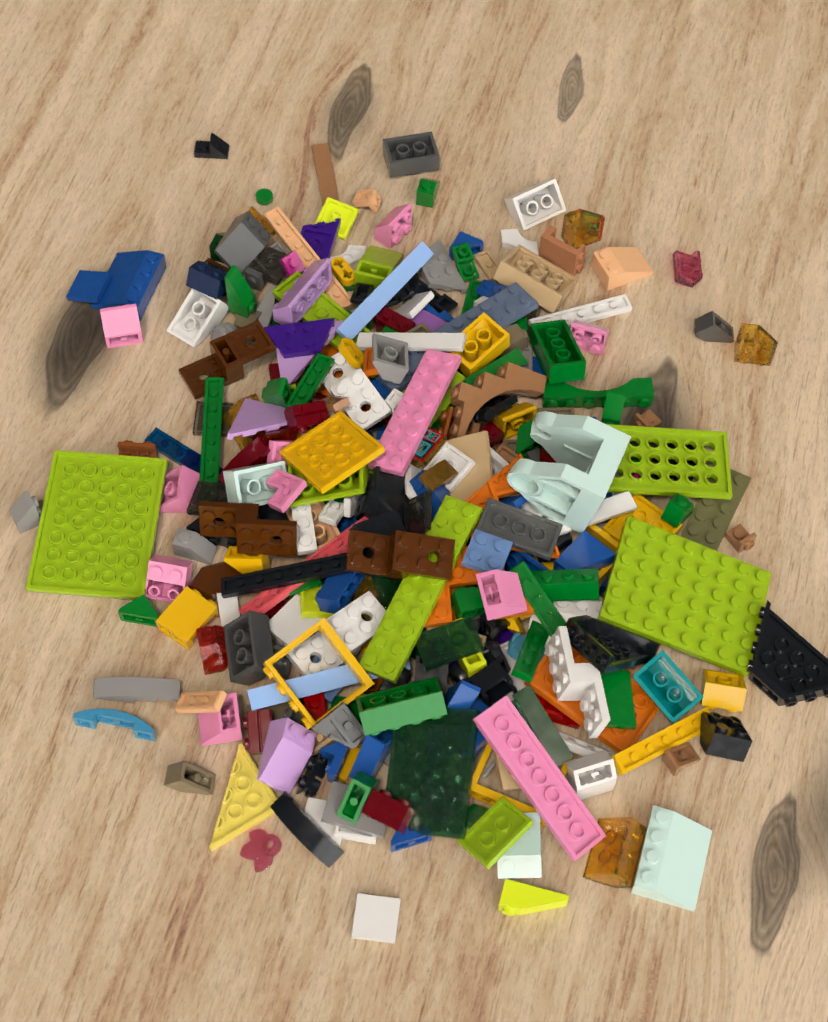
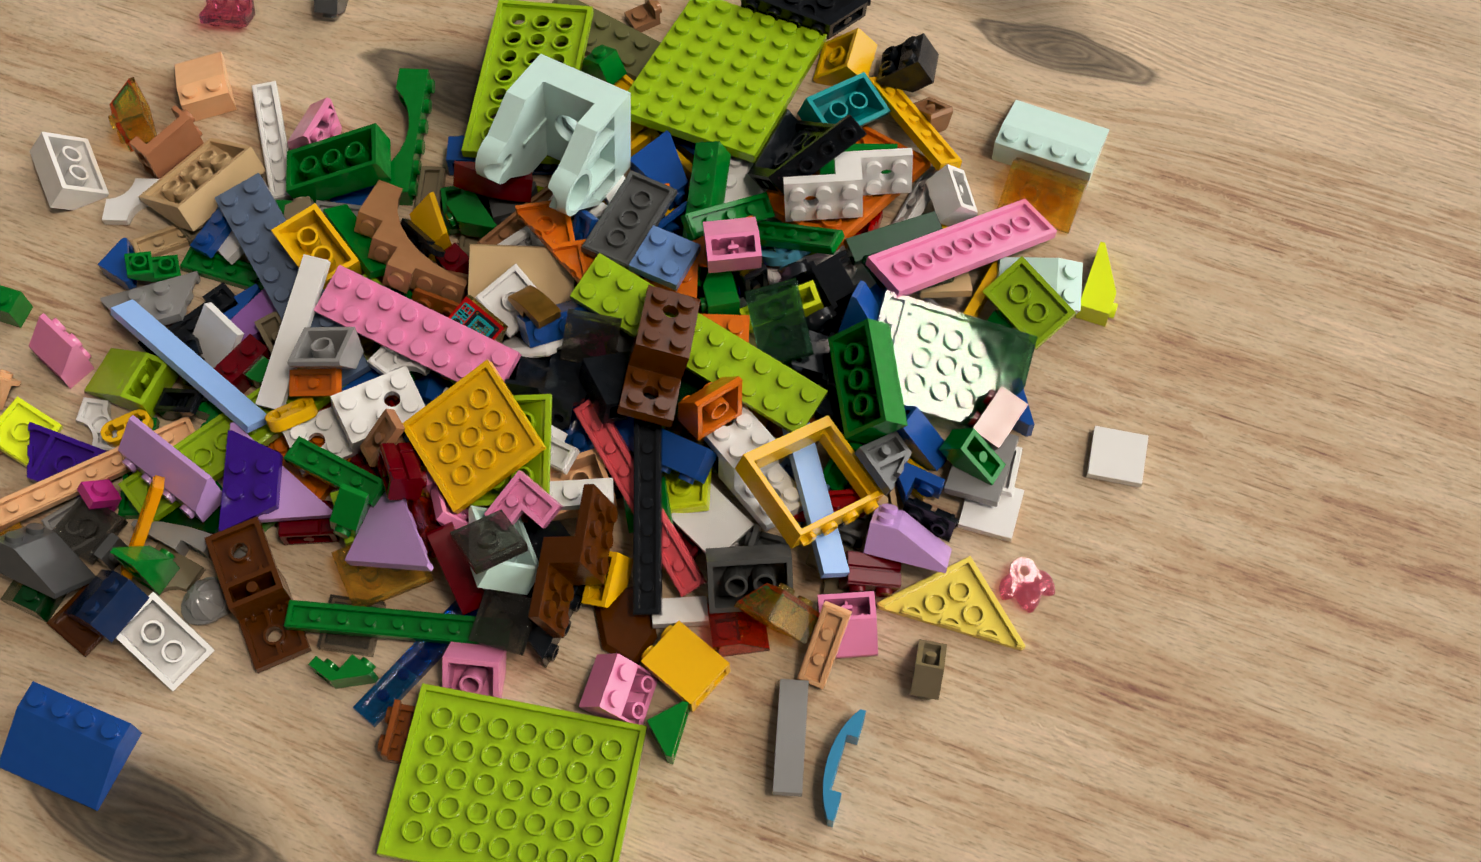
camera: 80 degrees left, 5 degrees up
blue tile [66,270,112,303] -> none
bright pink slope [100,304,143,348] -> none
light grey slope [172,528,218,565] -> none
black slope [270,791,344,868] -> none
green slope [601,390,626,425] -> none
medium nougat bracket [632,409,662,427] -> none
none -> light orange tile [120,475,165,580]
none -> green slope [308,654,379,689]
none -> clear smoke tile [450,509,528,574]
none -> orange slope [678,376,742,441]
none -> clear yellow slope [735,583,820,644]

